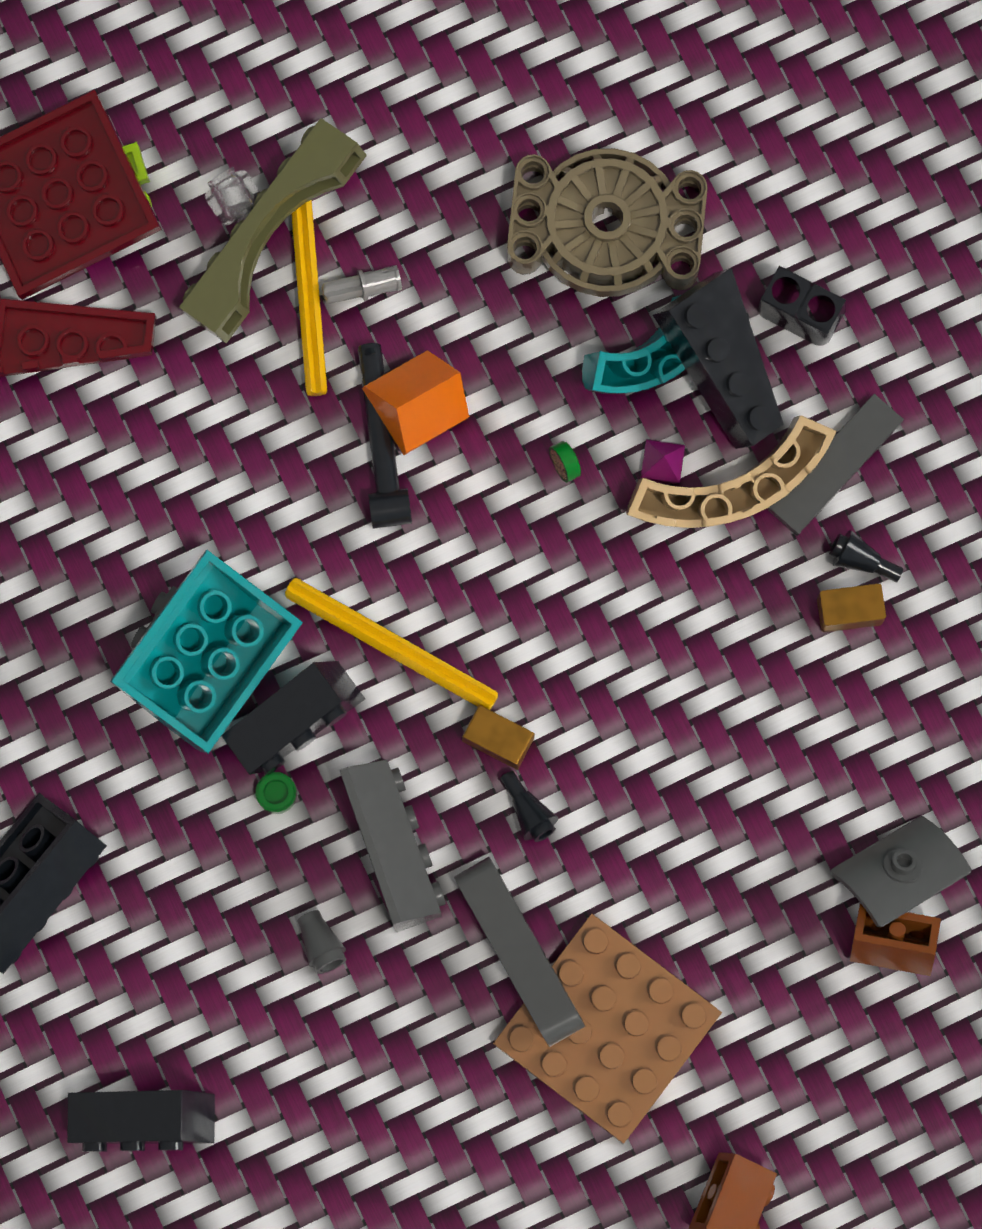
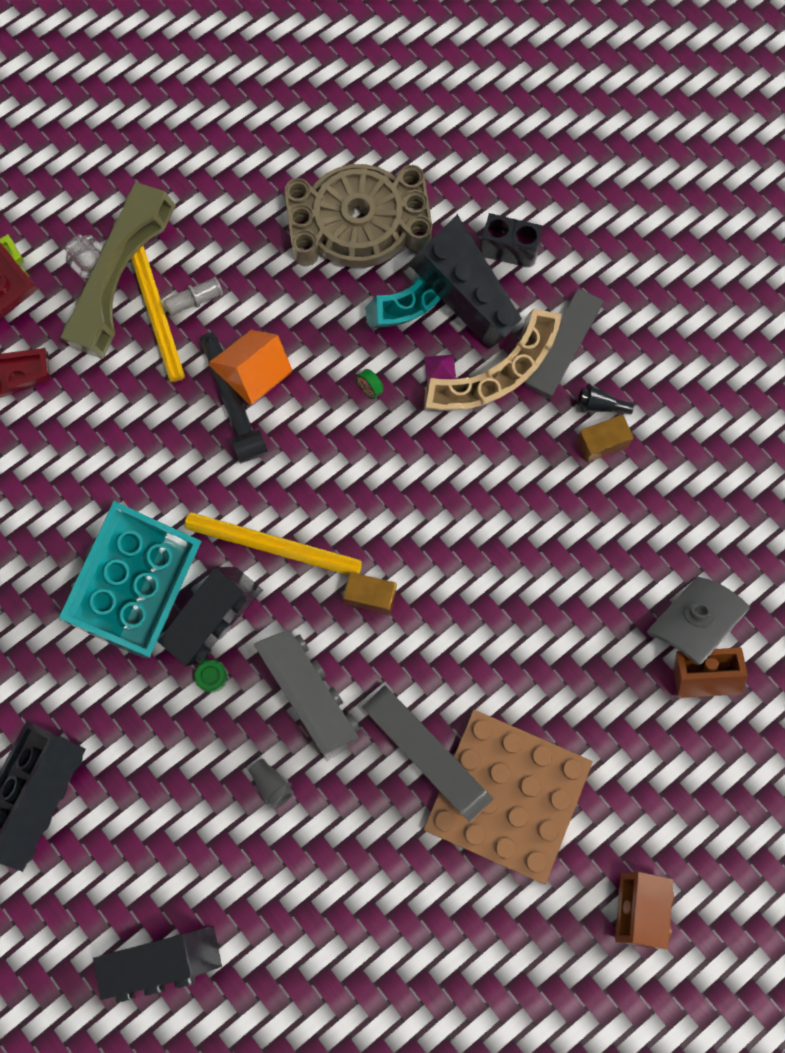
camera: 15 degrees left, 5 degrees down
black cone [500,771,558,842] -> none

